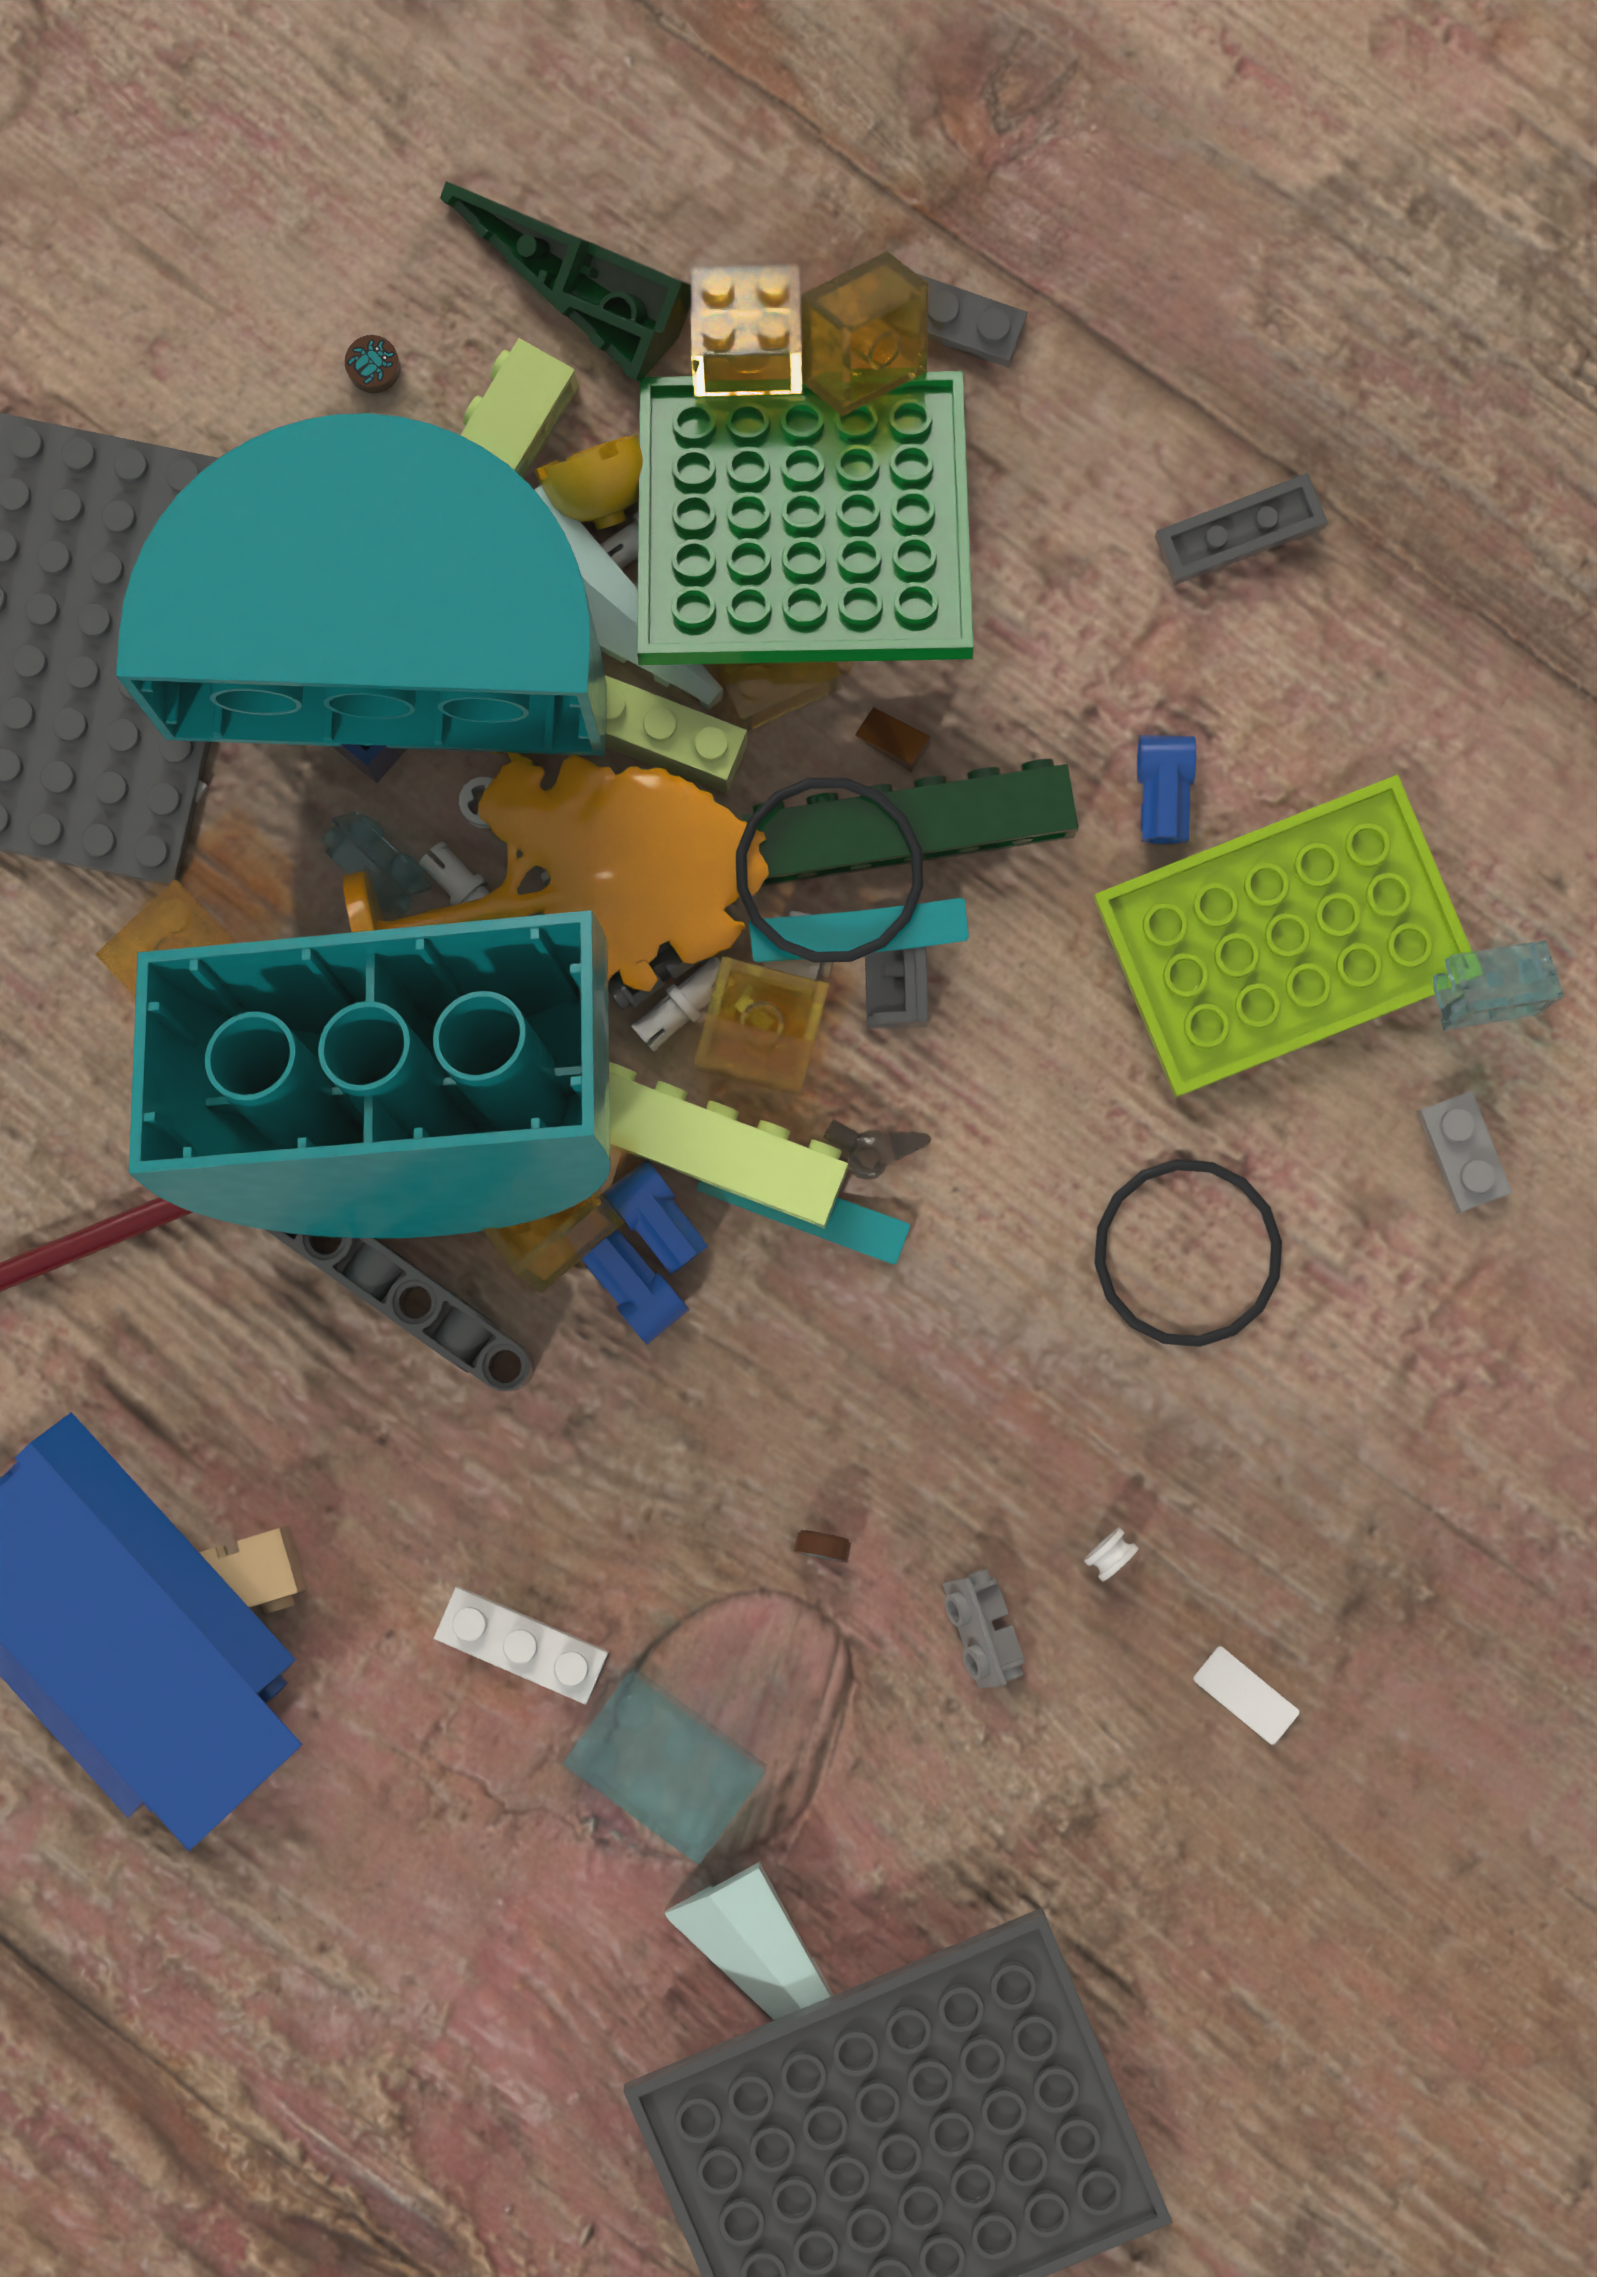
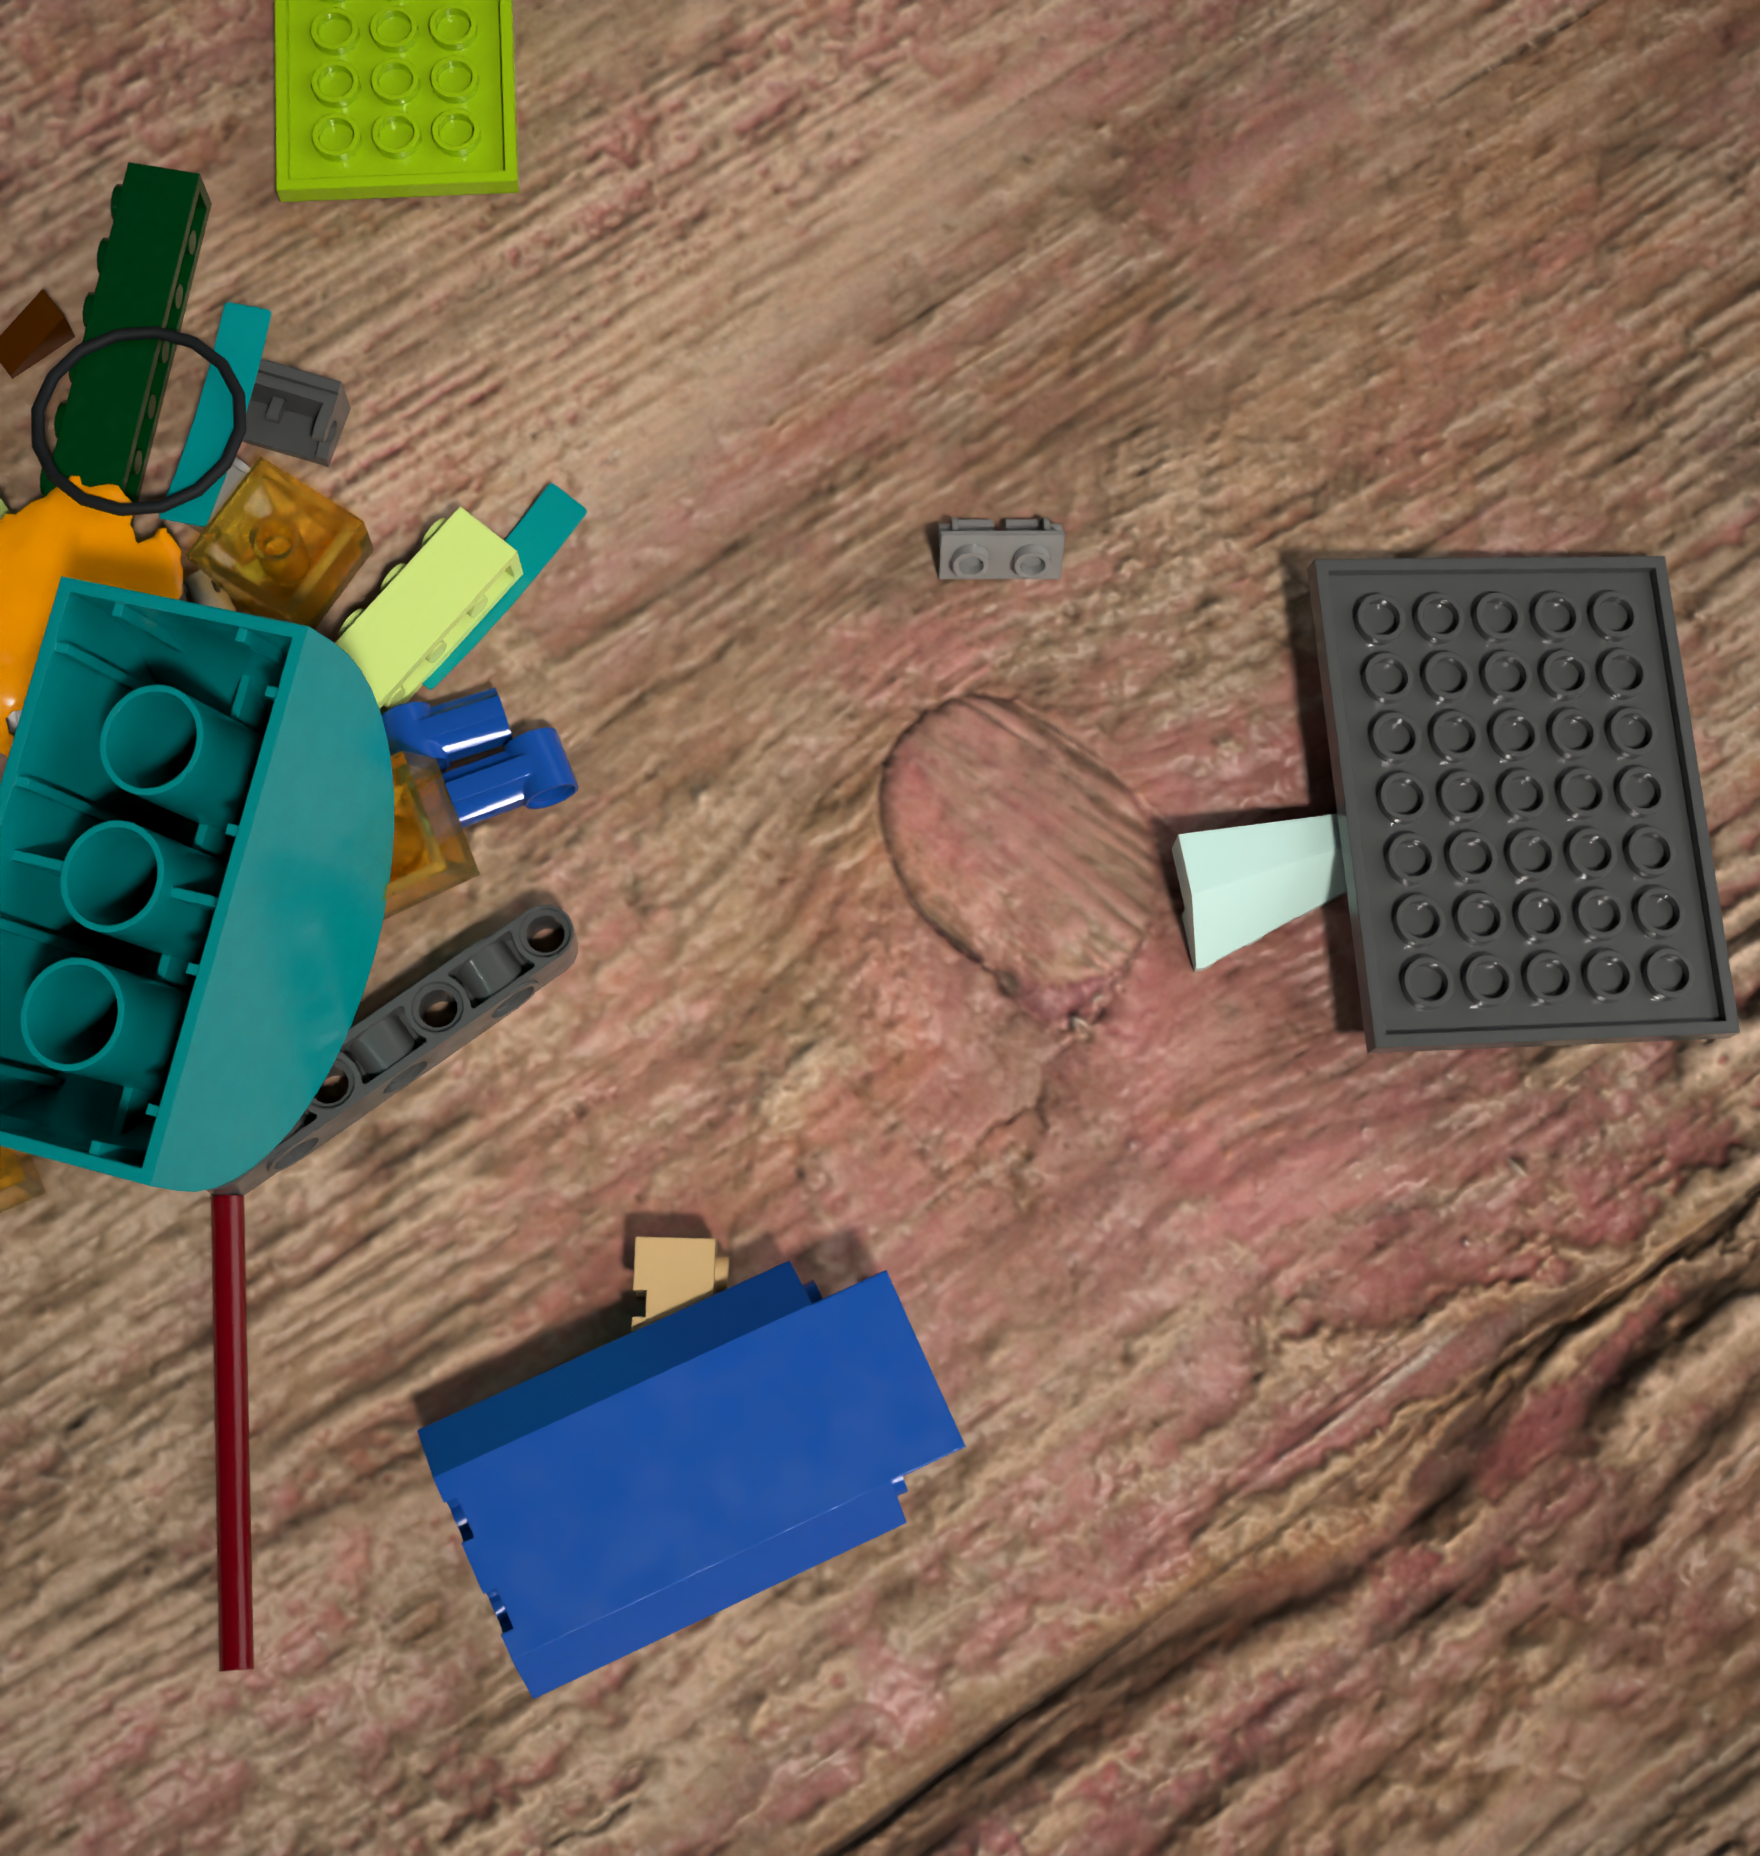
camera: 85 degrees left, 10 degrees down
white plate [433,1586,610,1705] -> none
clear light blue piece [562,1666,767,1865] -> none
reddish brown tile [793,1530,851,1563] -> none
clear smoke animal [823,1119,931,1180] -> none
white bush [1084,1527,1139,1582] -> none
black piece [1094,1159,1282,1347] -> none
blue piece [1137,735,1196,845] -> none
white sticker [1193,1646,1299,1745] -> none

